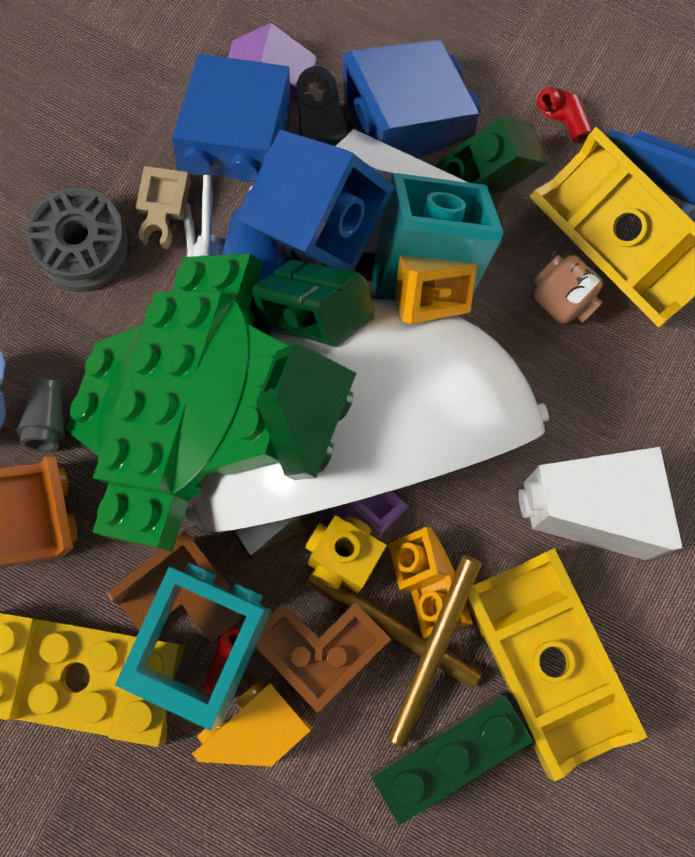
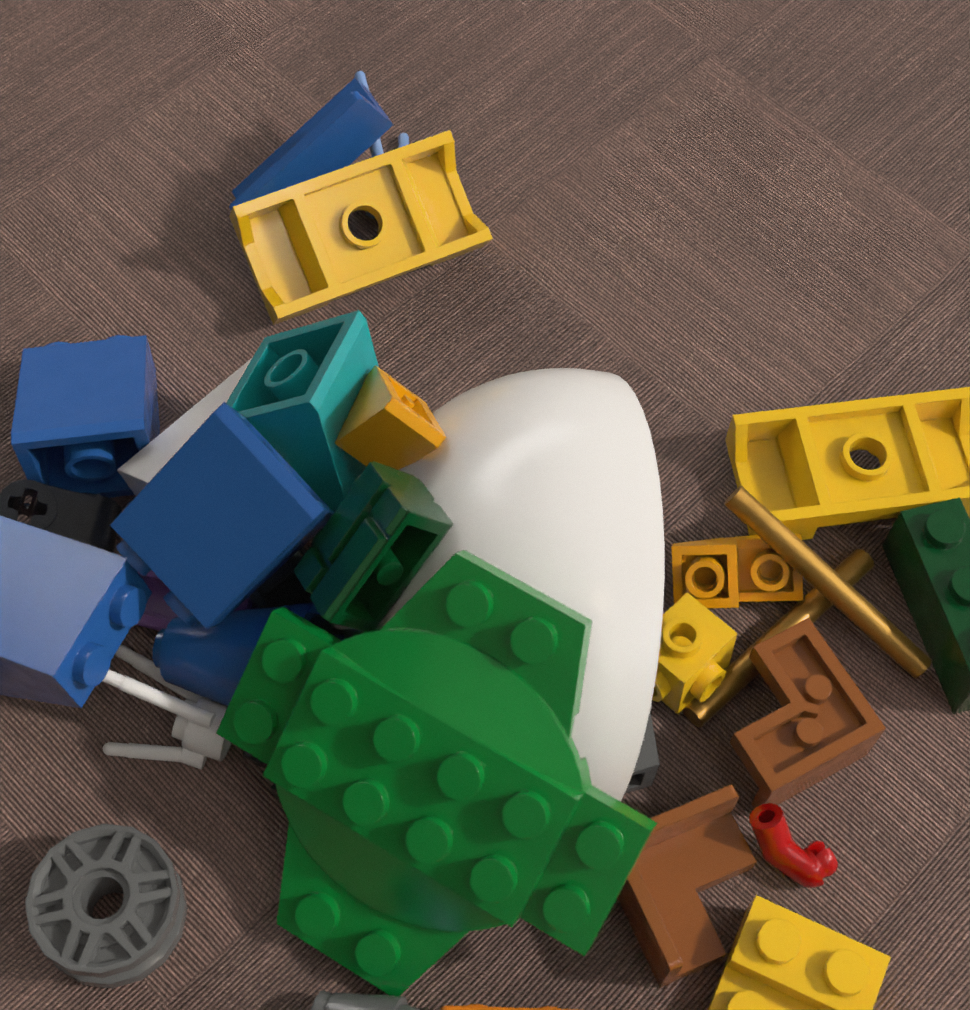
camera: 80 degrees left, 15 degrees down
teal window [115,562,272,731] -> none
tan plate [136,166,191,249] -> none
light orange slope [192,682,312,767] -> none
dark green slope [256,343,357,480] -> none
dark green slope [435,115,548,194] -> none
white slope [519,447,683,560] -> none
nougat head [533,255,603,324] -> none
red arm [536,87,593,143] -> none

